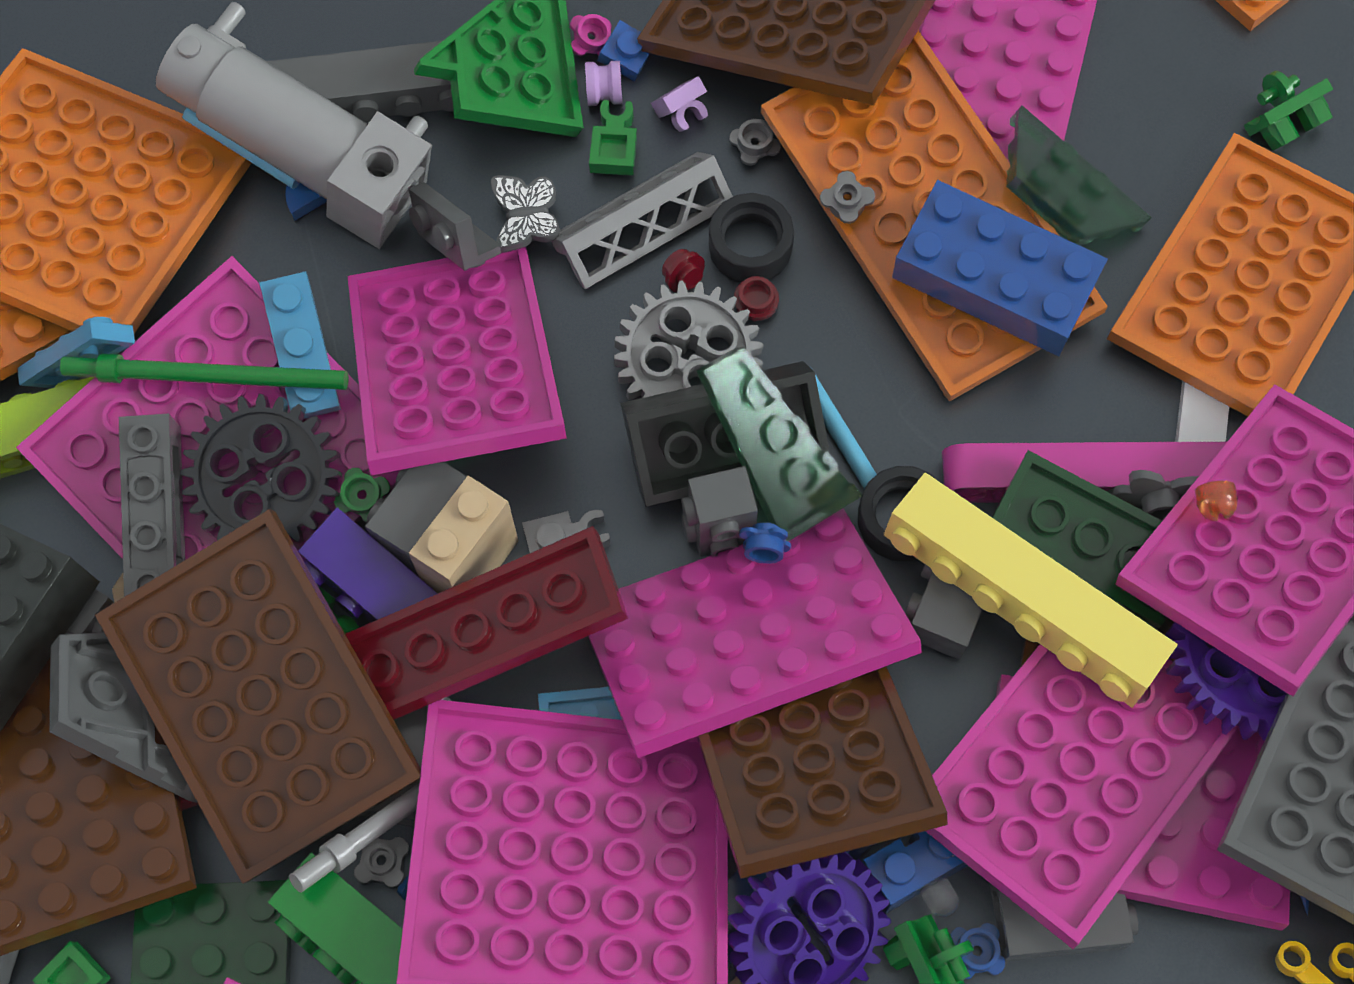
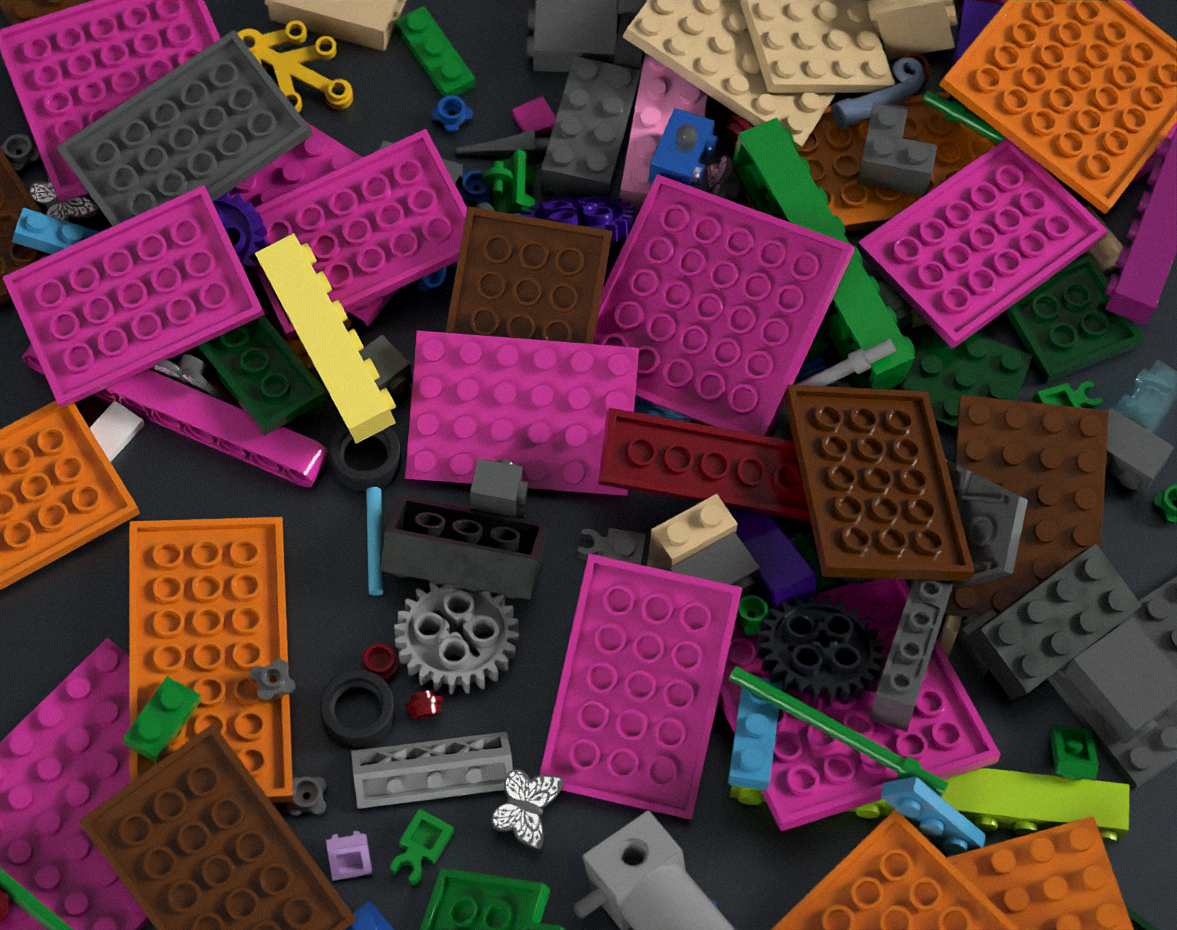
camera: 160 degrees left, 5 degrees down
dark grey bracket [409,182,501,271] -> none
lavender wheel [585,60,622,106] -> none
clear green wing [696,348,863,542] -> none
blue plate [739,523,791,564] -> none
blue brick [892,180,1108,357] -> none
clear green wing [1006,105,1152,245] -> none
clear orange hinge [1195,481,1238,521] -> none
none -> green plate [123,676,201,763]

